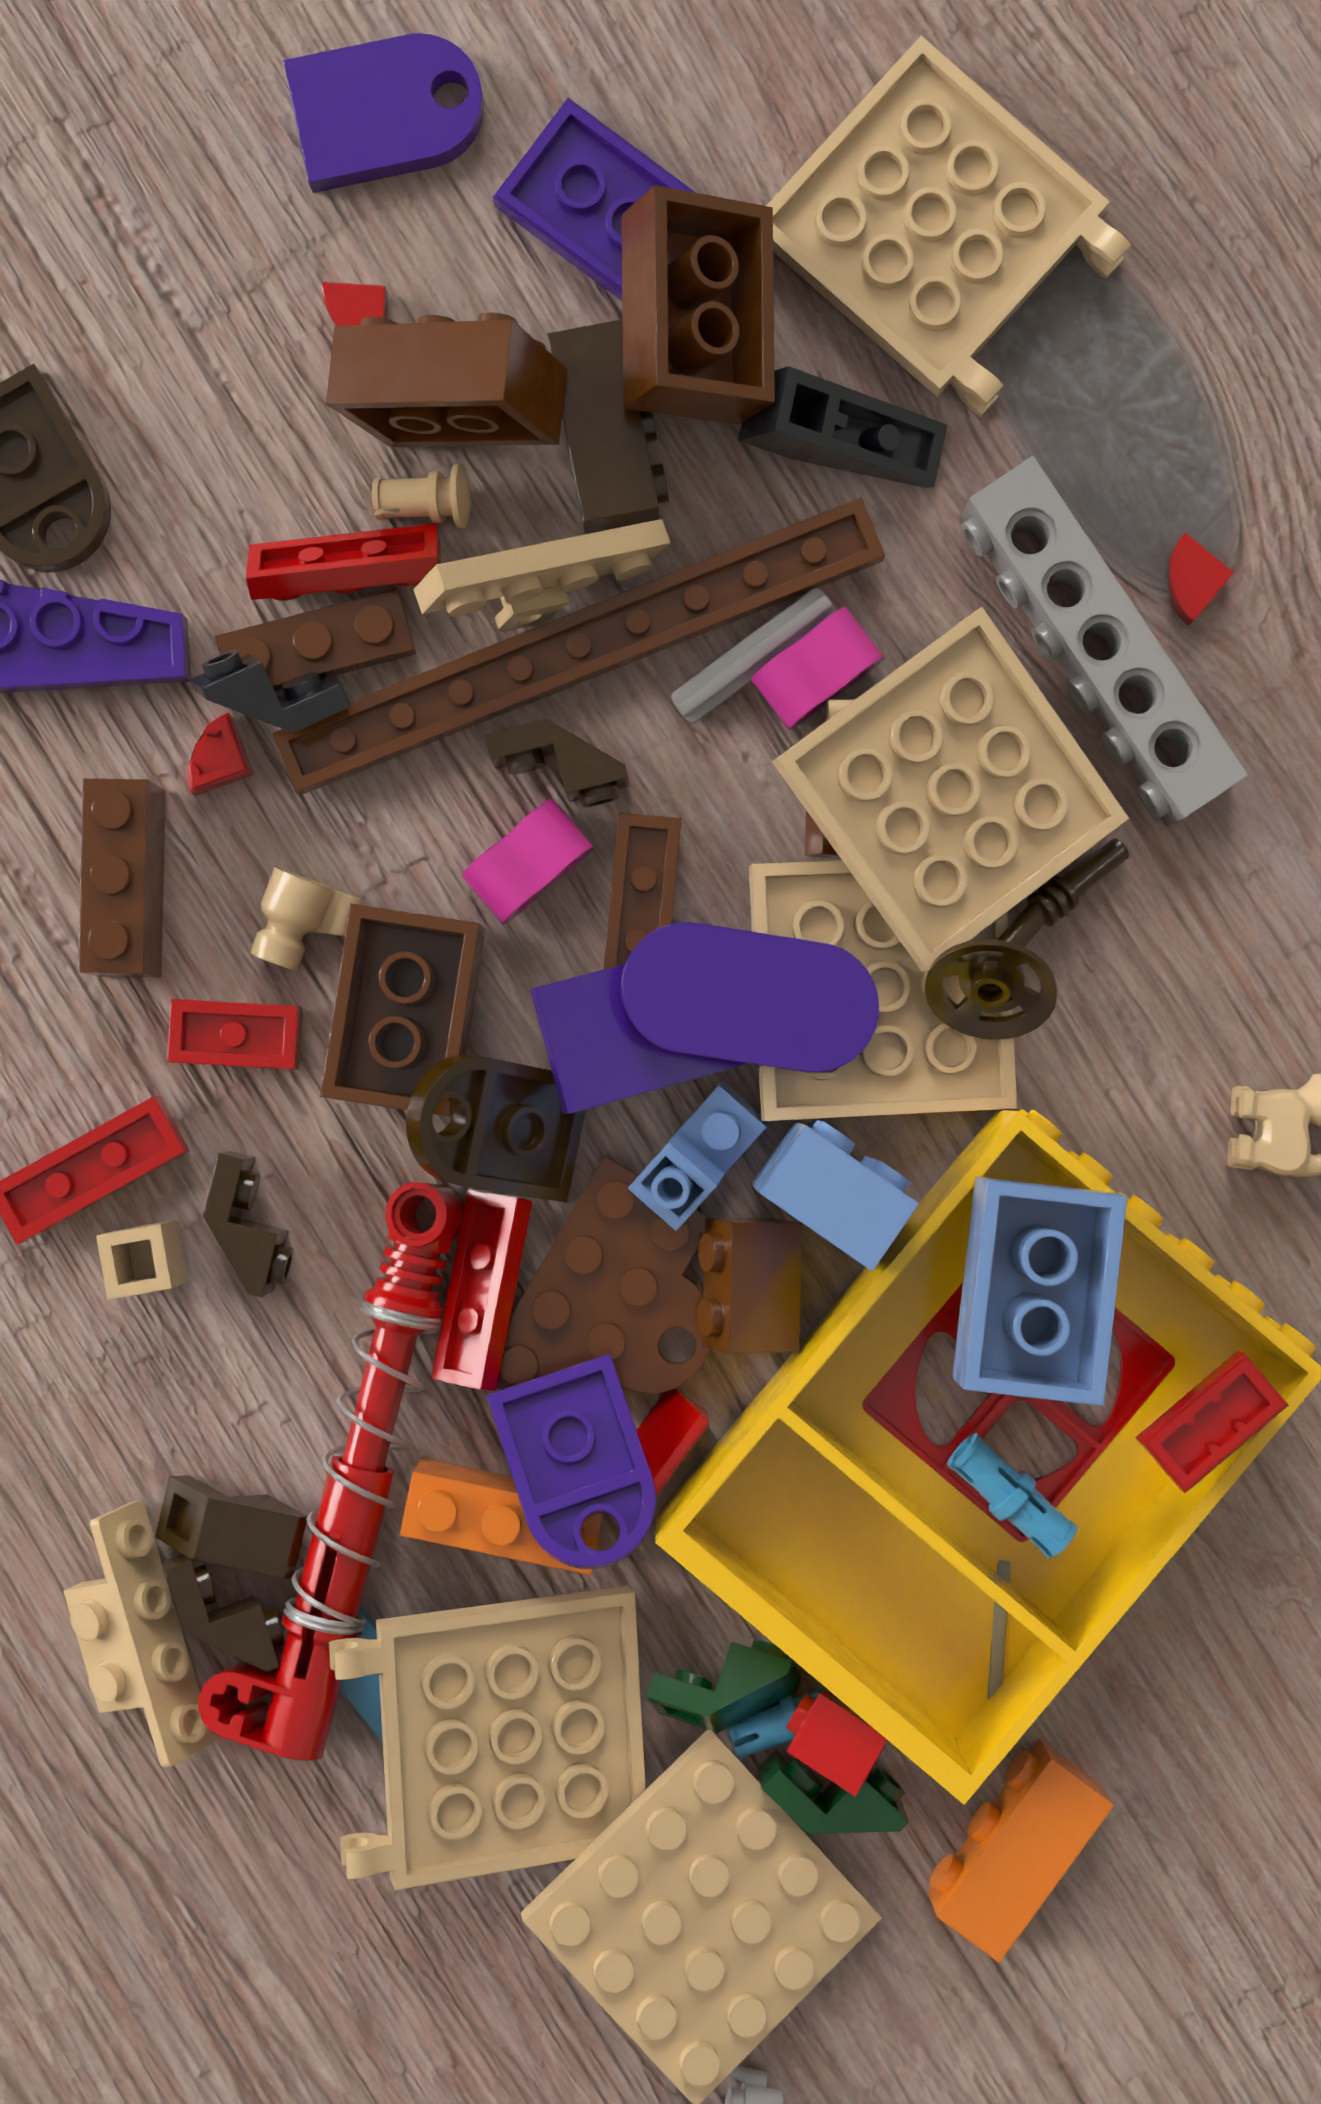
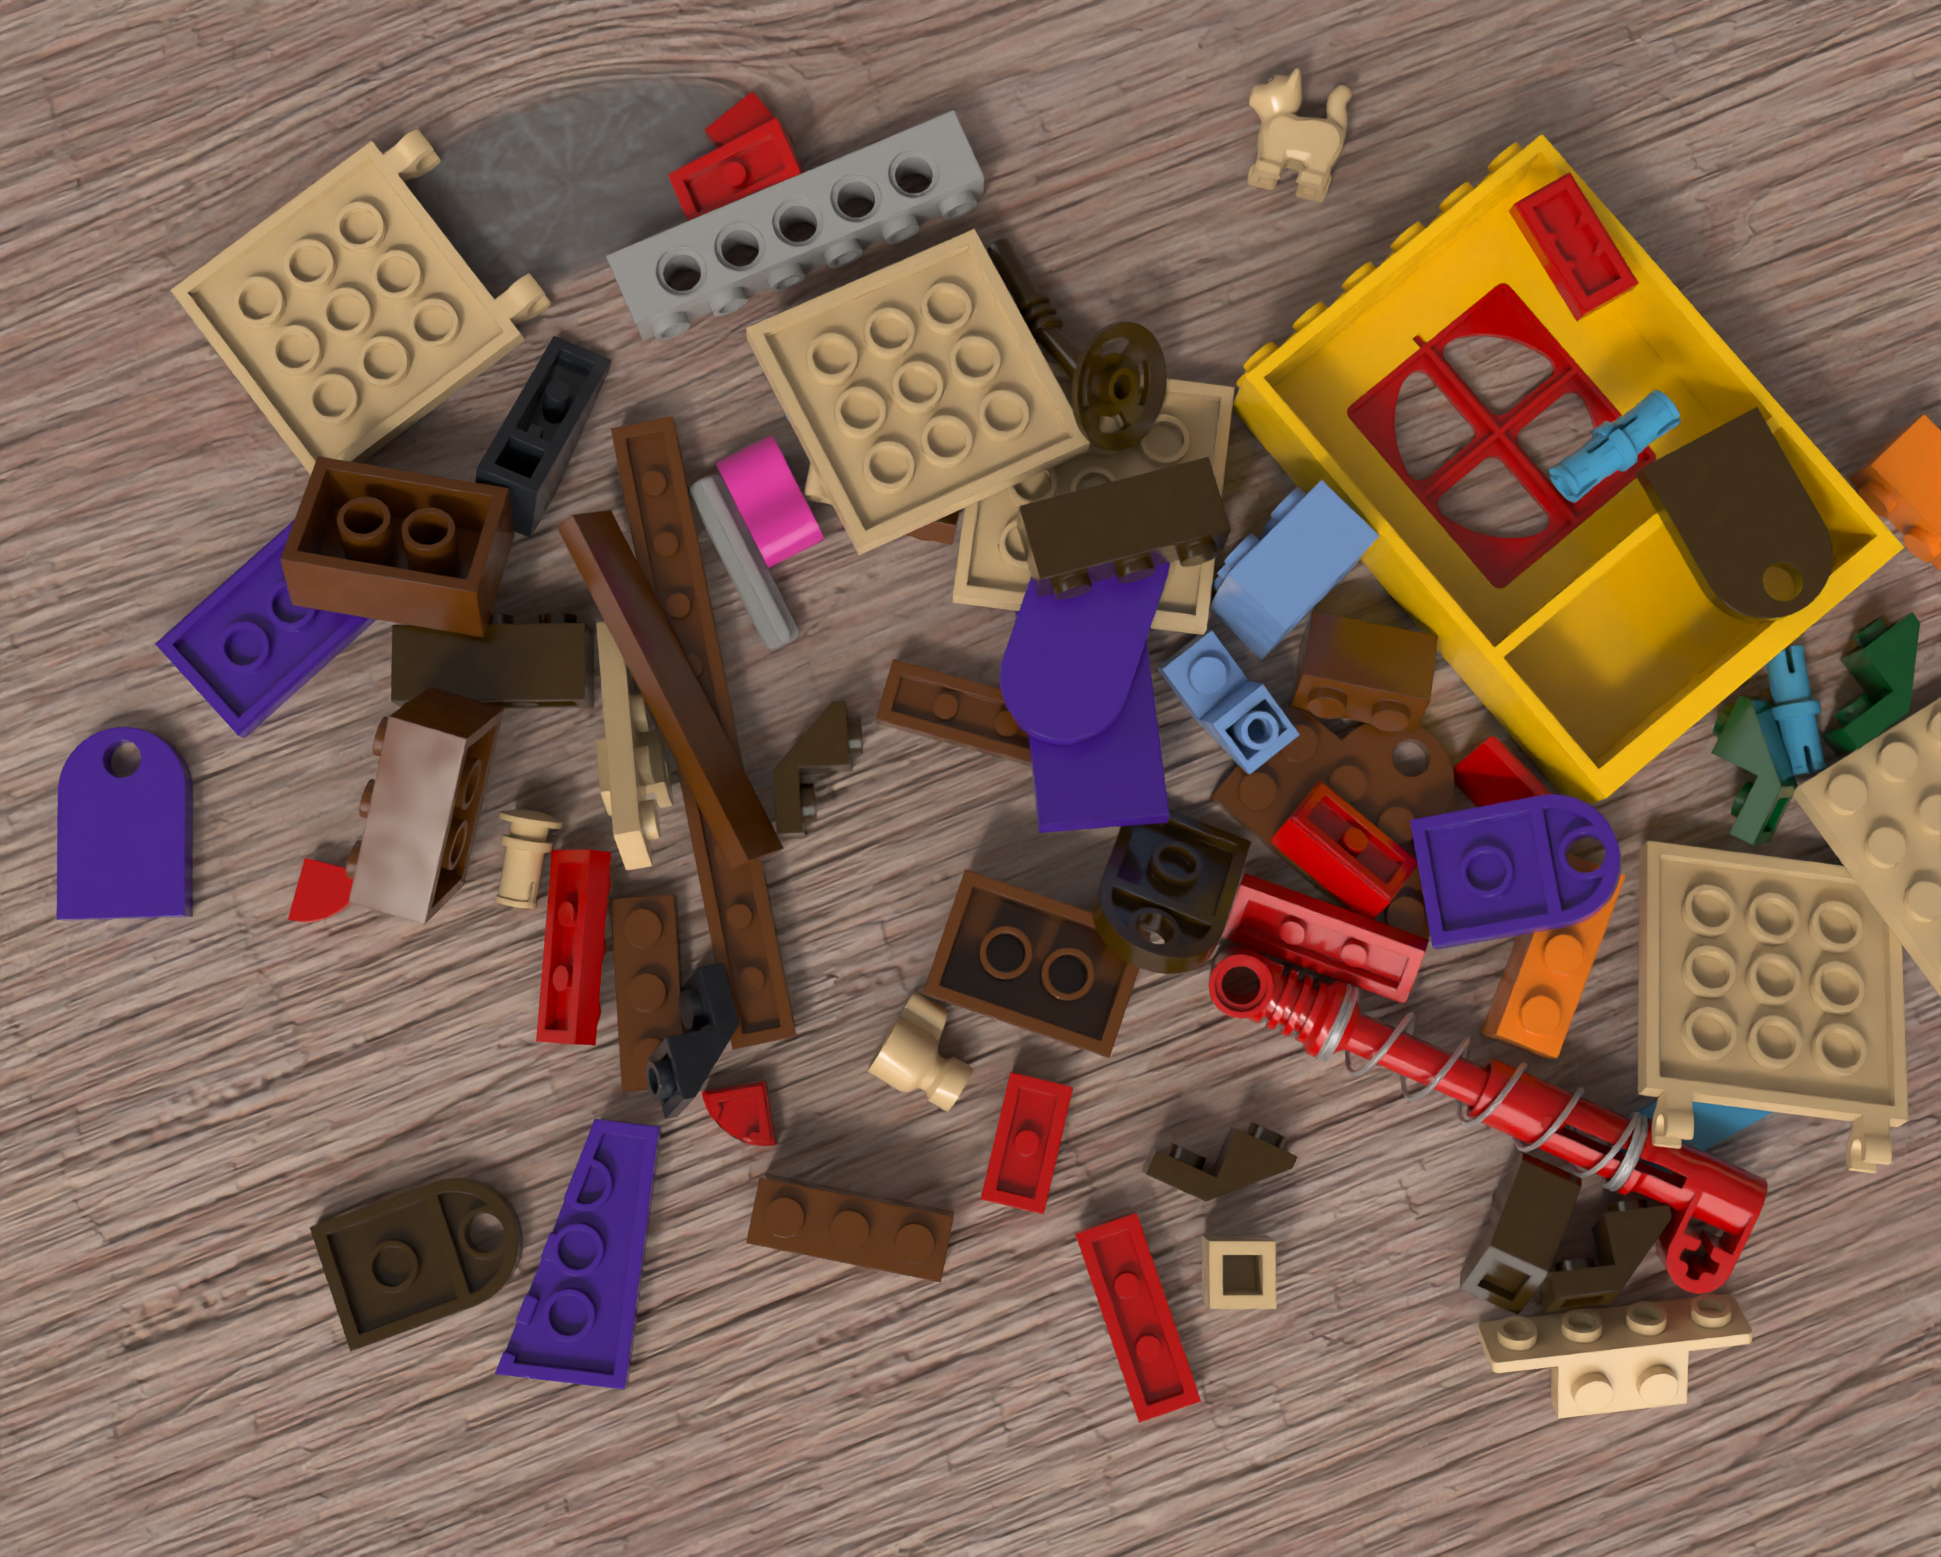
camera: 85 degrees left, 5 degrees down
dark pink axle [461,799,594,925] -> none
red brick [786,1688,888,1796] -> none
medium blue brick [952,1176,1127,1406] -> none
none -> reddish brown tile [557,510,784,870]
none -> red plate [668,117,805,221]
none -> dark brown brick [1017,457,1231,600]
none -> red slope [1271,780,1418,919]
none -> dark brown tile [1635,407,1833,623]

